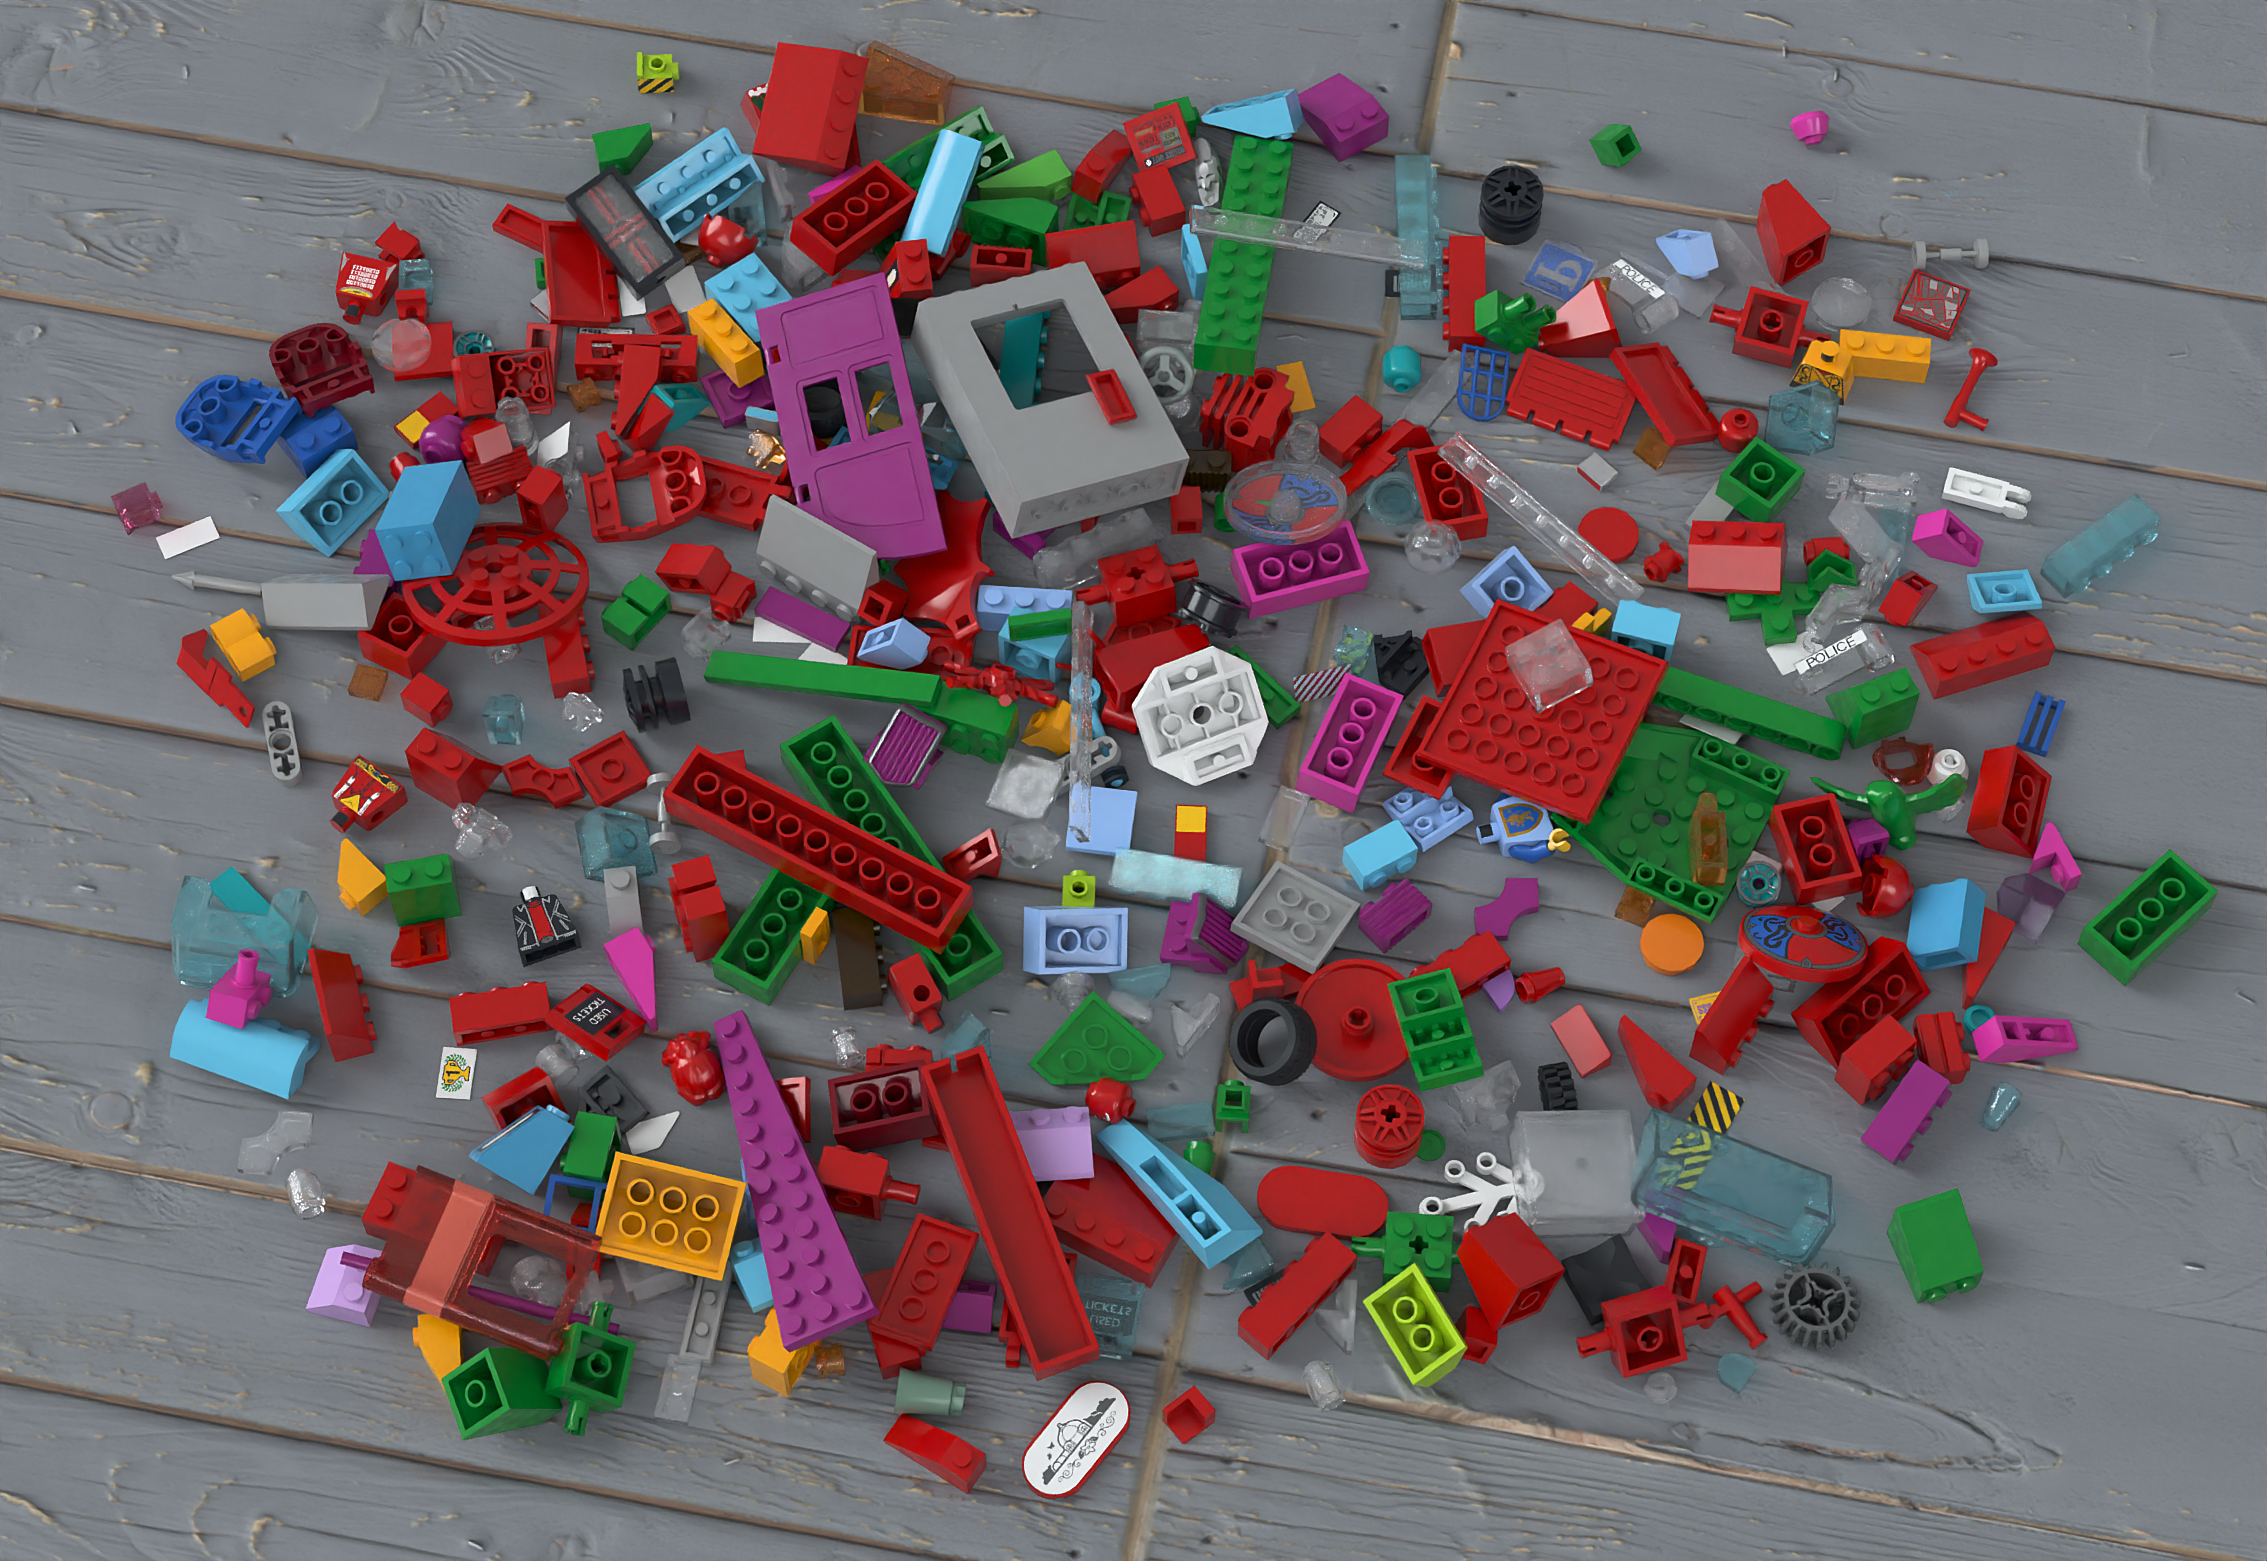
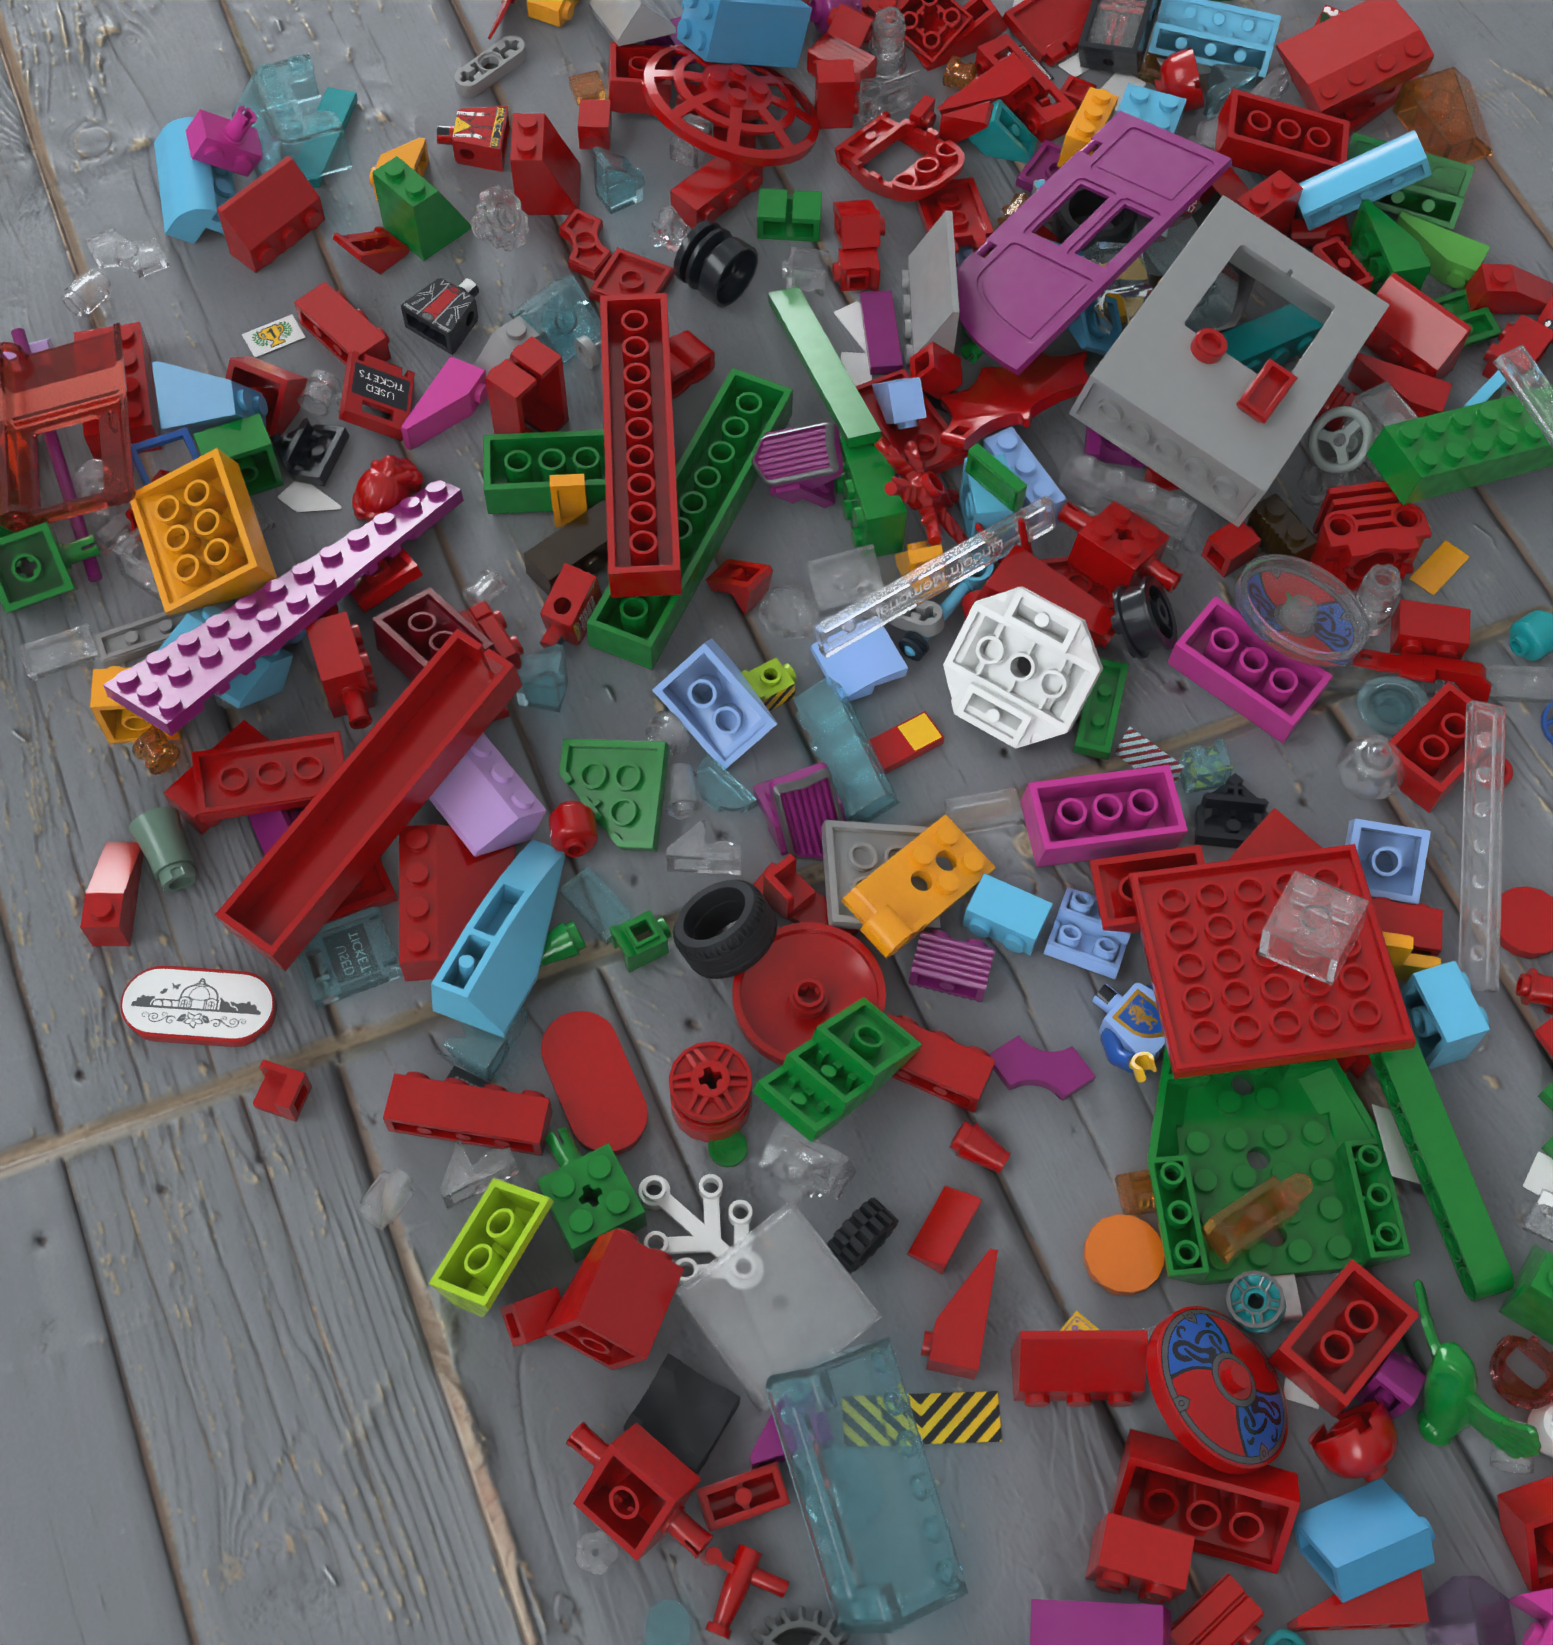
camera: 55 degrees right, 0 degrees up
medium lavender tile [1481,969,1514,1014] -> none
none -> light orange hinge [841,814,996,959]
none -> red tile [1190,328,1228,364]

